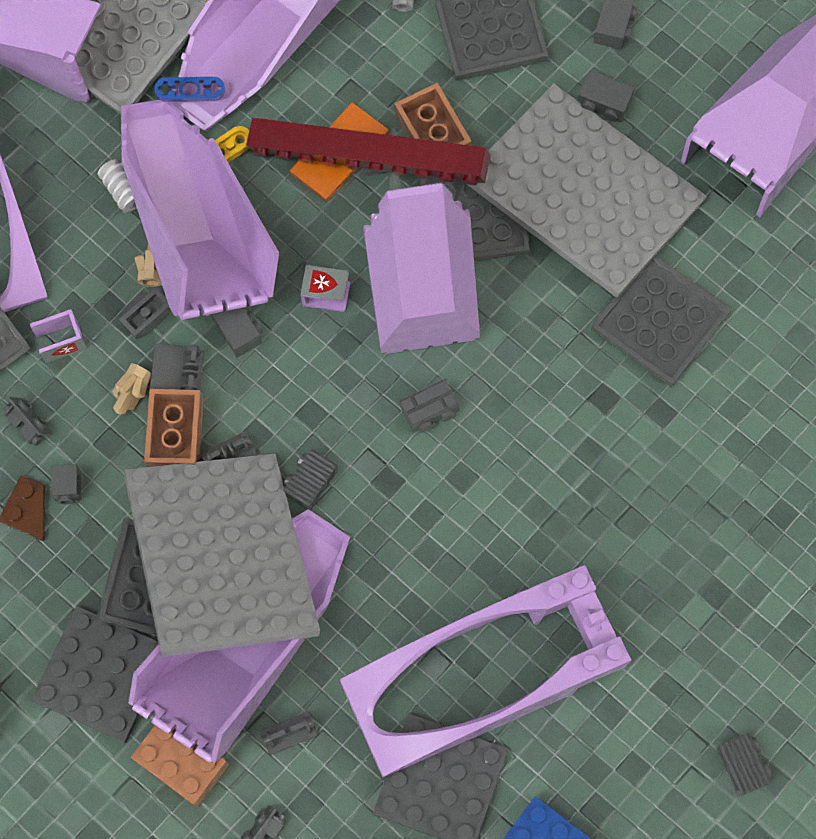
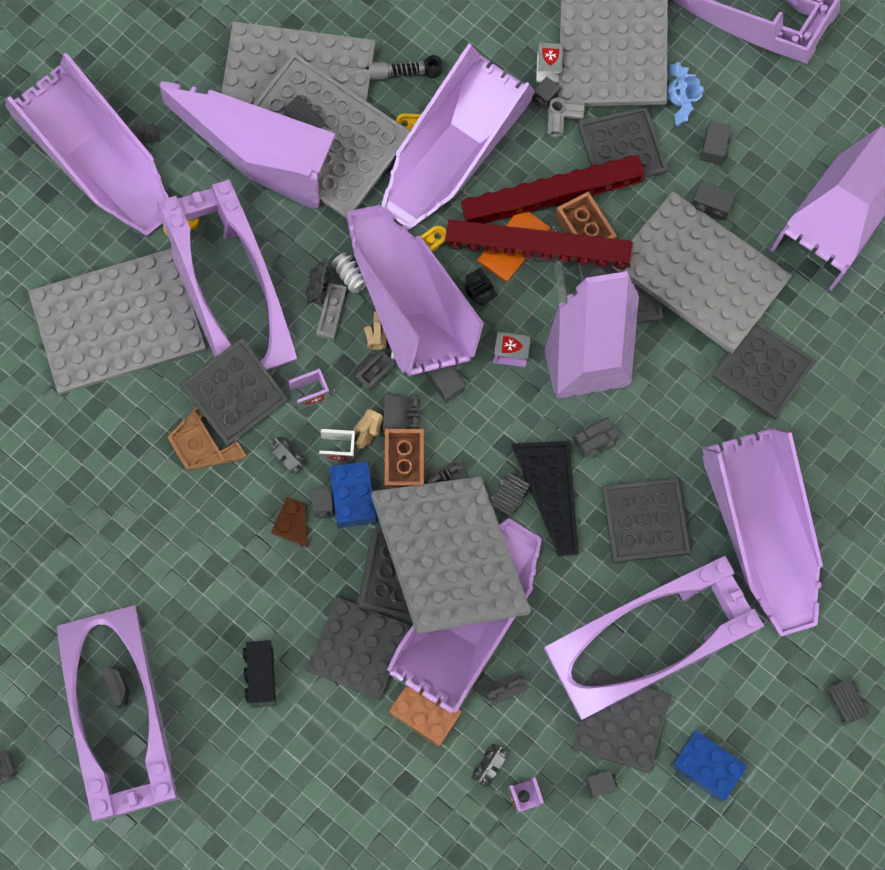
camera: 15 degrees left, 0 degrees up
blue beam [154,77,225,102] -> none
none -> dark grey hinge [306,258,329,305]
none -> light grey tile [316,283,347,340]
none -> white piece [319,429,355,462]
none -> blue brick [329,461,376,528]
none -> dark red brick [461,155,645,224]
none -> black piece [465,267,498,305]
none -> black wing [511,441,579,556]
none -> dark grey plate [602,478,691,563]
none -> lavender windscreen [702,428,823,636]

